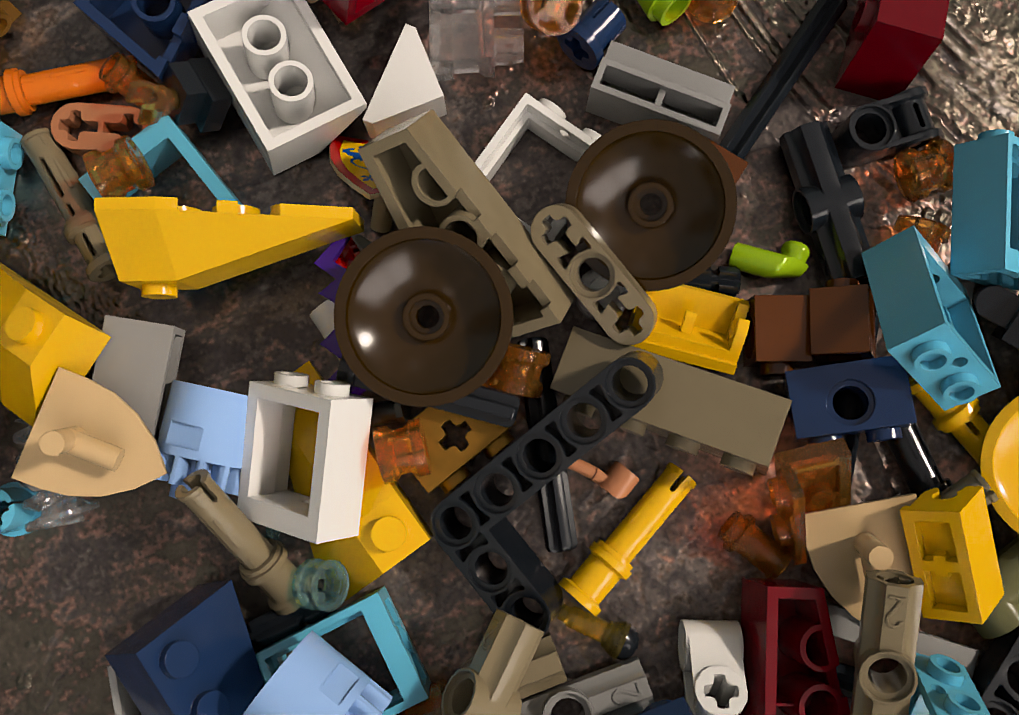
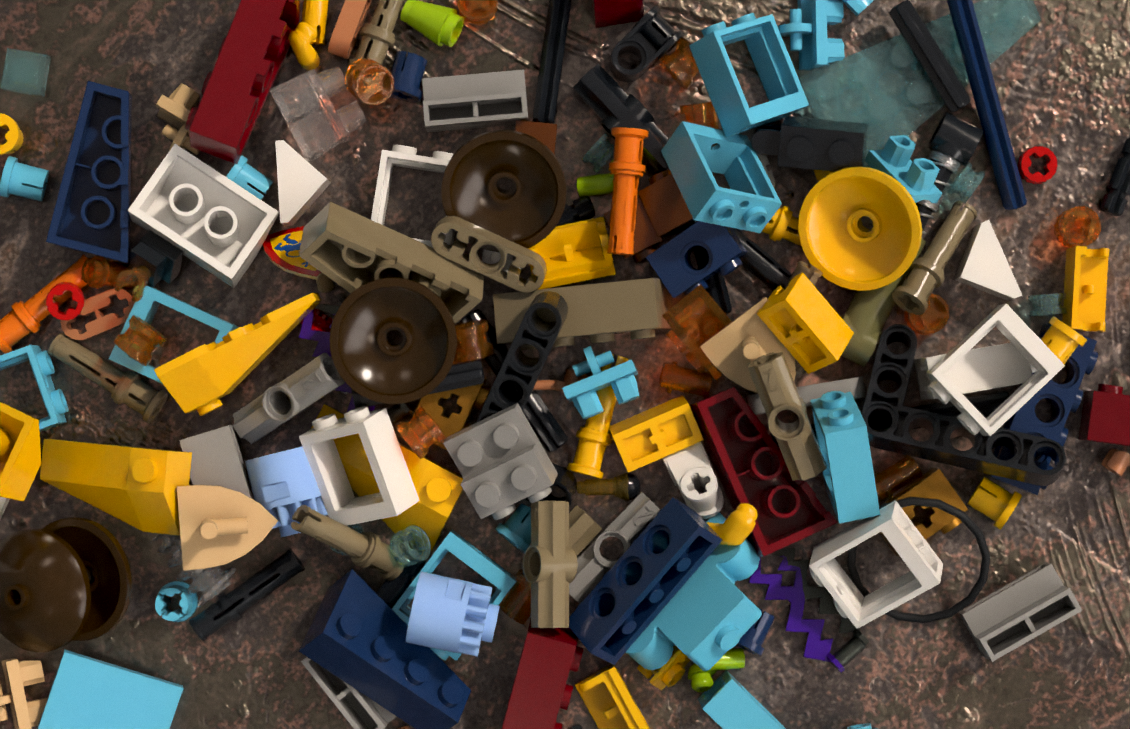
camera: 25 degrees left, 5 degrees up
none -> red bush [46,282,85,321]
none -> black pin [189,548,305,641]
none -> medium azure bush [226,155,274,200]
none -> light grey piece [233,353,345,444]
none -> light grey plate [443,403,558,520]
none -> medium azure bush [495,503,531,554]
none -> medium azure hips [562,346,640,420]
none -> clear light blue bush [582,133,615,174]
none -> orange pin [607,127,649,255]
none -> yellow hinge [609,395,704,473]

